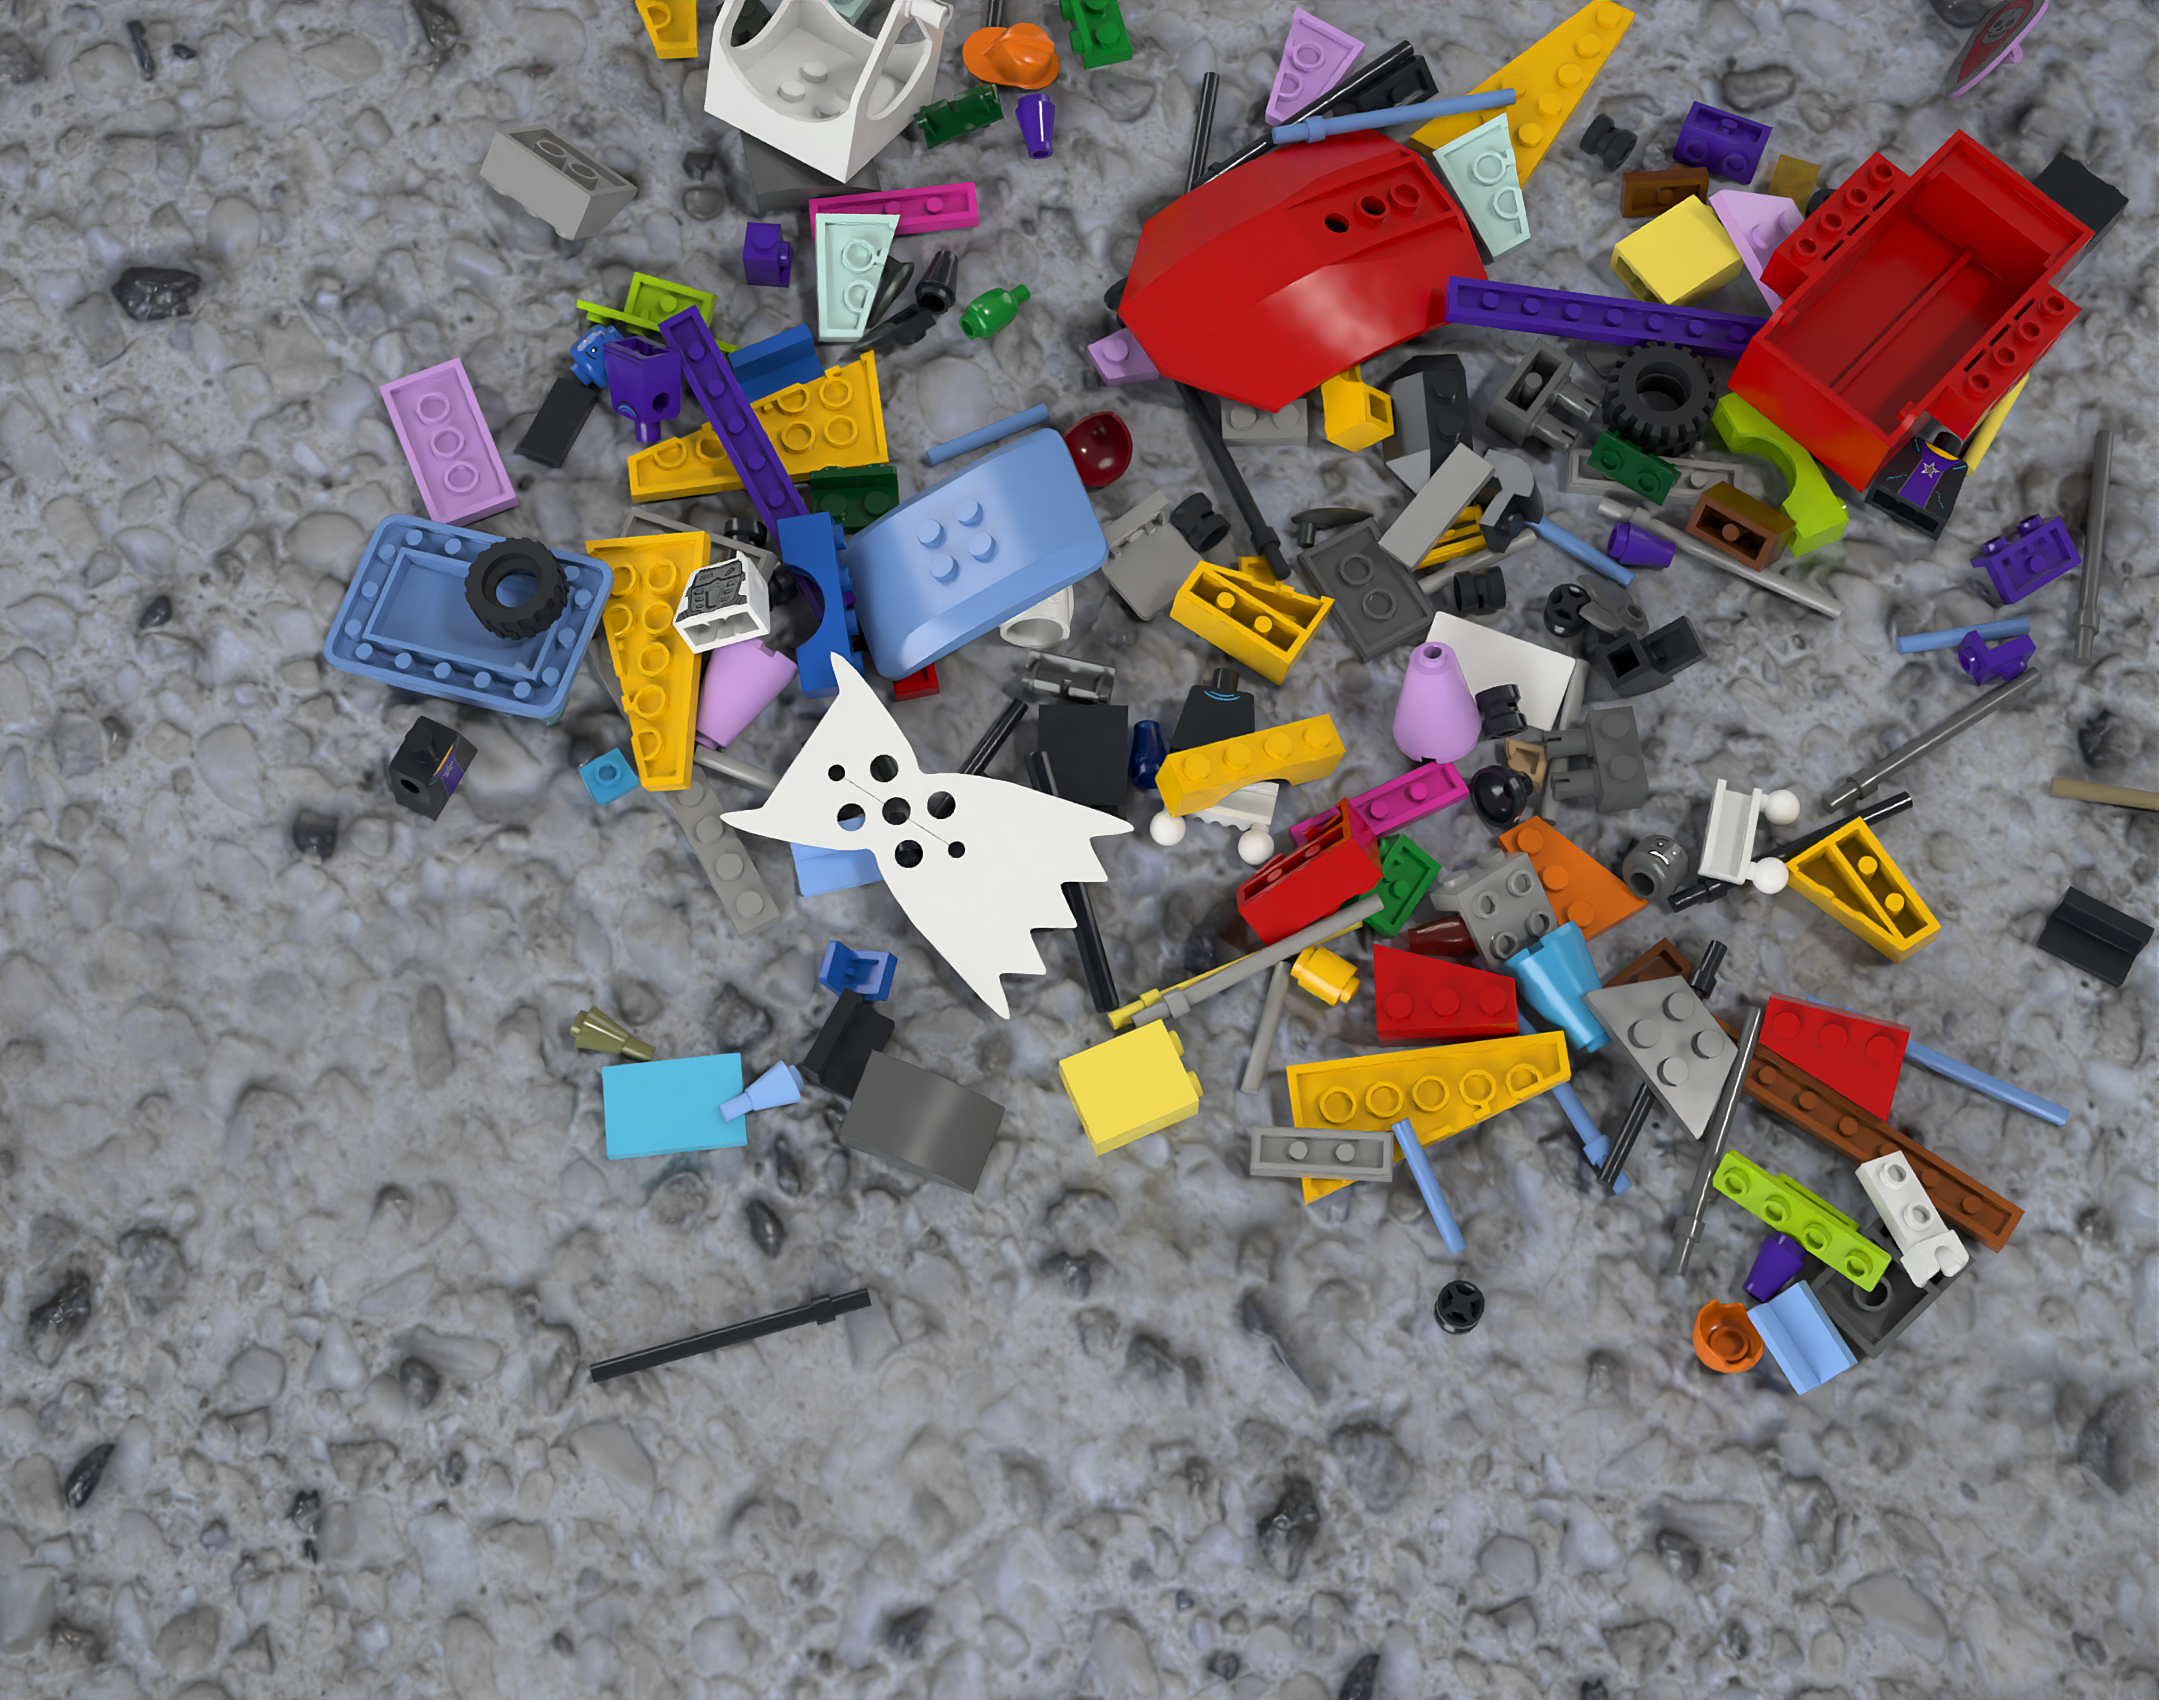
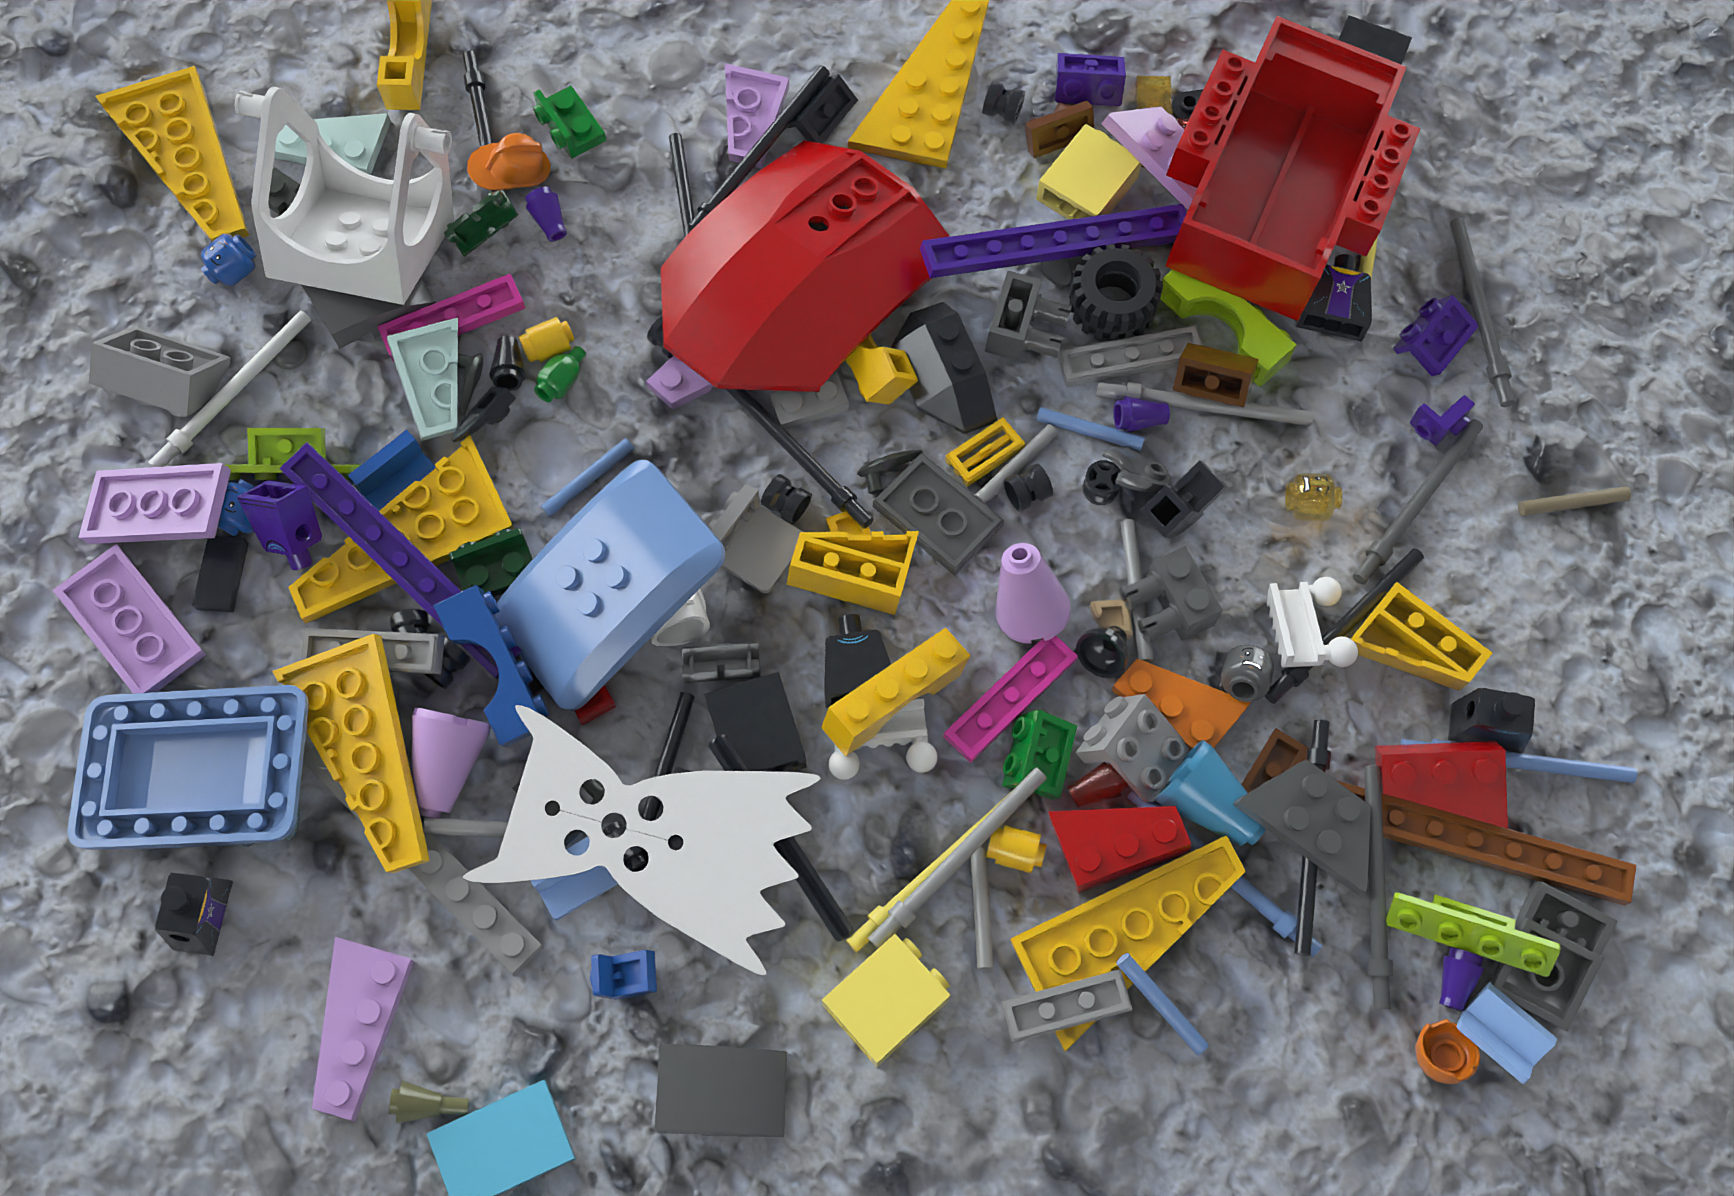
camera: 20 degrees left, 0 degrees up
black tyre [464,537,570,640] -> none
dark azure bracket [578,747,639,806] -> none
white torso [673,549,771,654] -> none
light blue cone [718,1060,805,1122] -> none
dark purple brick [742,222,794,288] -> none
black panel [801,987,895,1102] -> none
dark red helmet [1061,411,1133,487] -> none
clear blue cone [1128,720,1167,789] -> none
red wedge [1236,796,1383,947] -> none
medium blue bar [1272,88,1516,144] -> none
light grey tile [1378,442,1496,572] -> none
white sticker [1425,611,1576,731] -> none
light aqua wing [1432,112,1531,262] -> none
black wheel [1434,1280,1485,1335] -> none
black brick [1475,449,1544,554] -> none
black wheel [1475,684,1529,740] -> none
dark green hinge [1586,430,1682,507] -> none
white plate [1855,1150,1969,1288] -> none
medium blue bar [1896,617,2030,655] -> none
black panel [2037,886,2155,987] -> none
none -> lavender plate [79,463,231,544]
none -> white bar [148,310,311,467]
none -> blue head [201,234,257,287]
none -> lavender wing [312,937,415,1122]
none -> yellow brick [518,317,575,363]
none -> clear yellow head [1285,473,1342,521]
none -> black torso [1448,688,1535,754]

